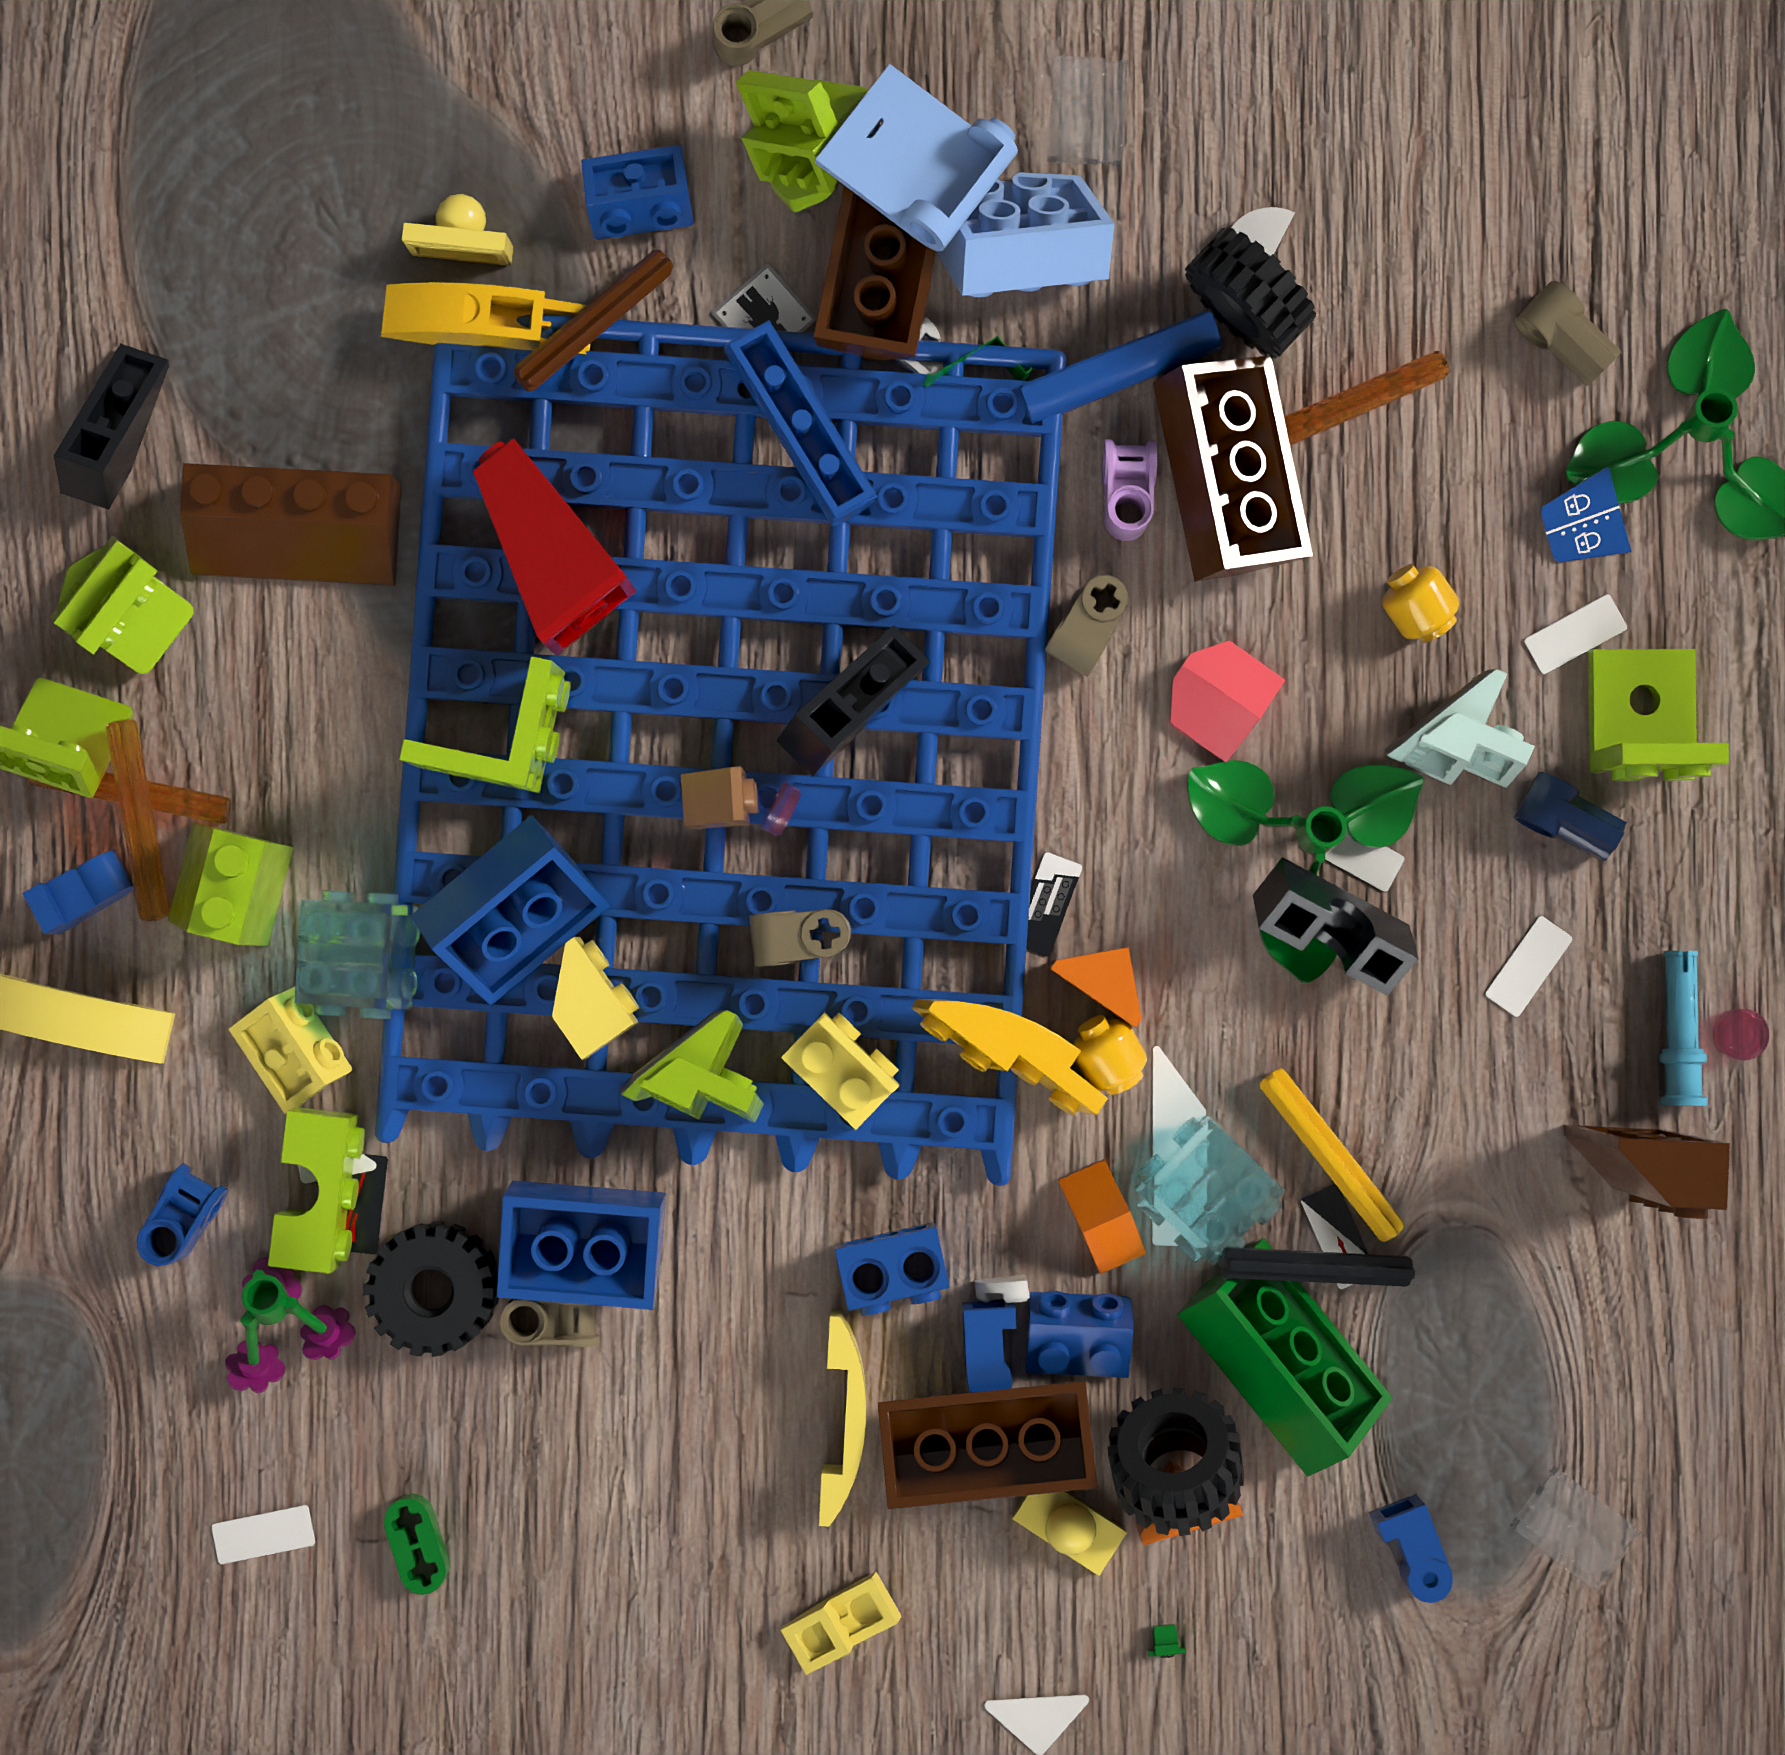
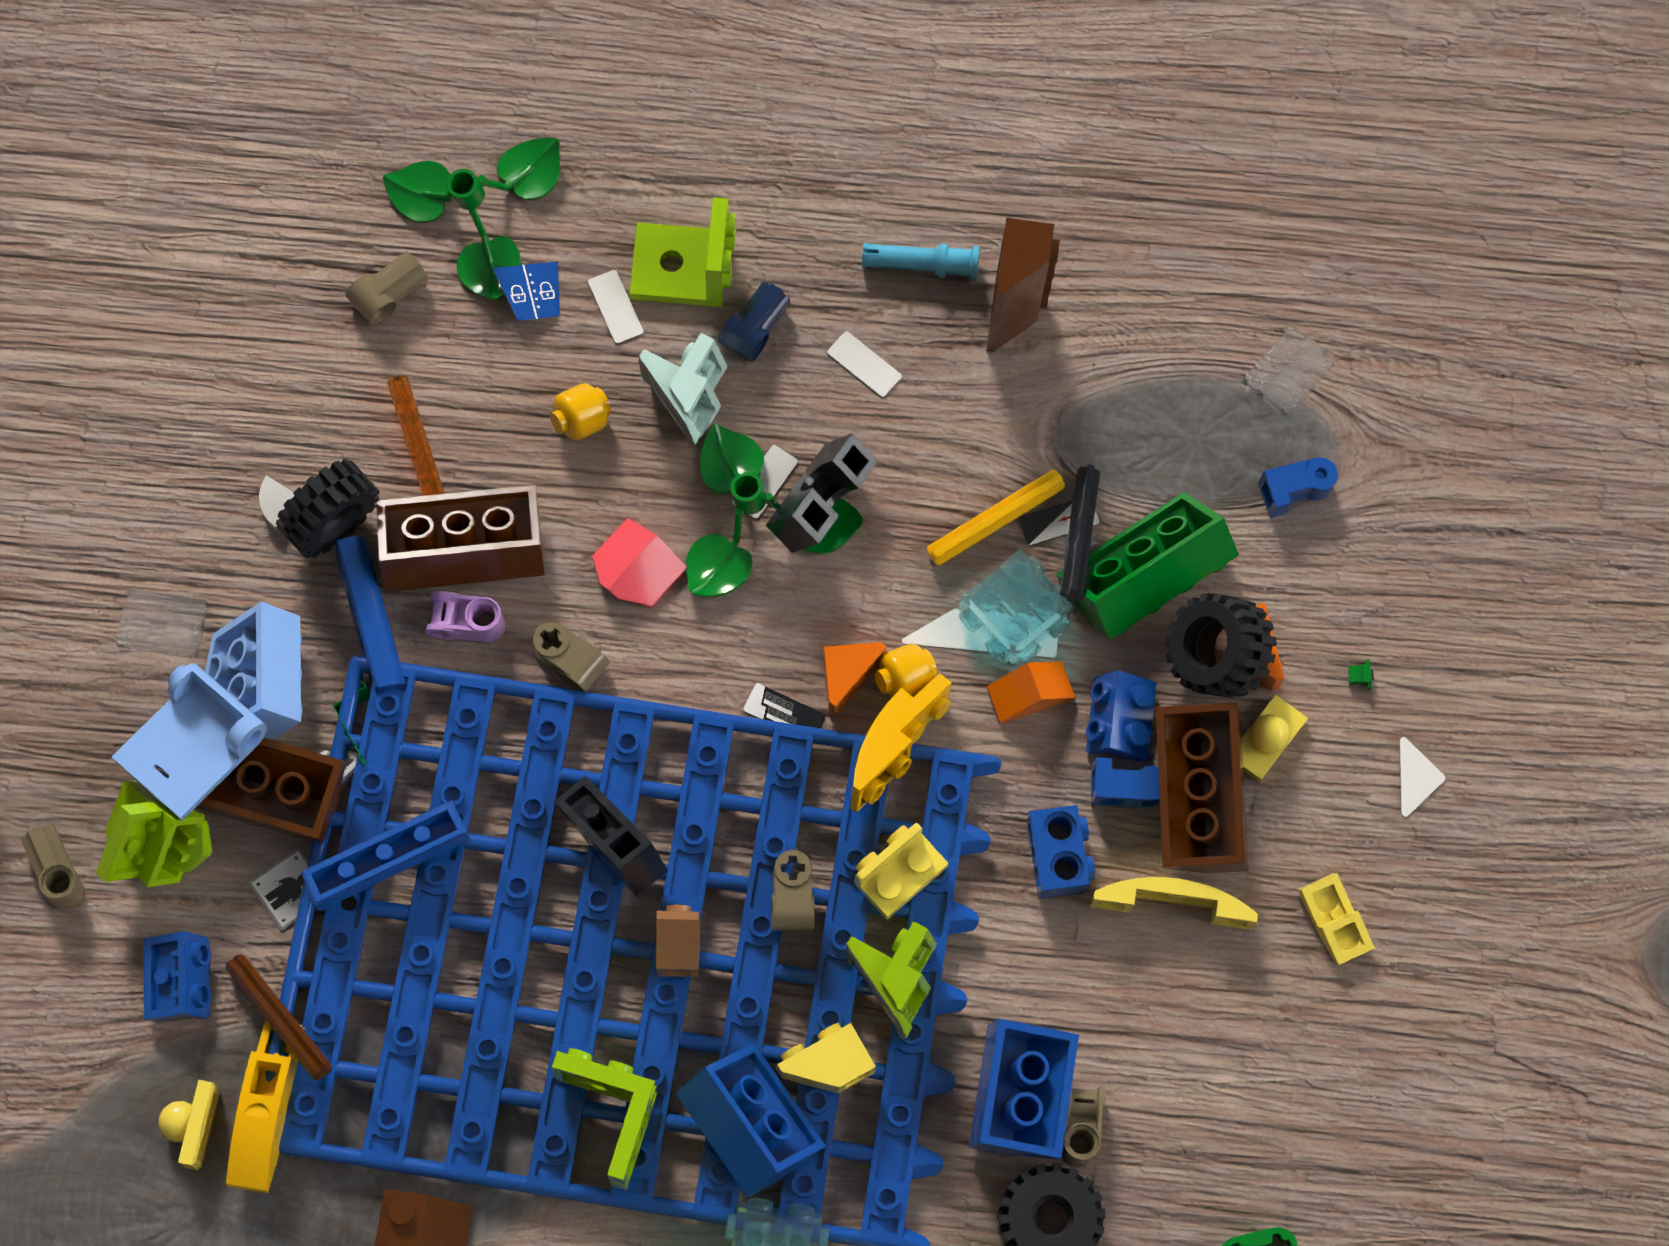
camera: 90 degrees left, 15 degrees down
red slope [473,438,637,656] -> none
tile [761,782,801,836] -> none
white tile [974,1274,1030,1303] -> none
clear pink tile [1713,1009,1769,1060] -> none

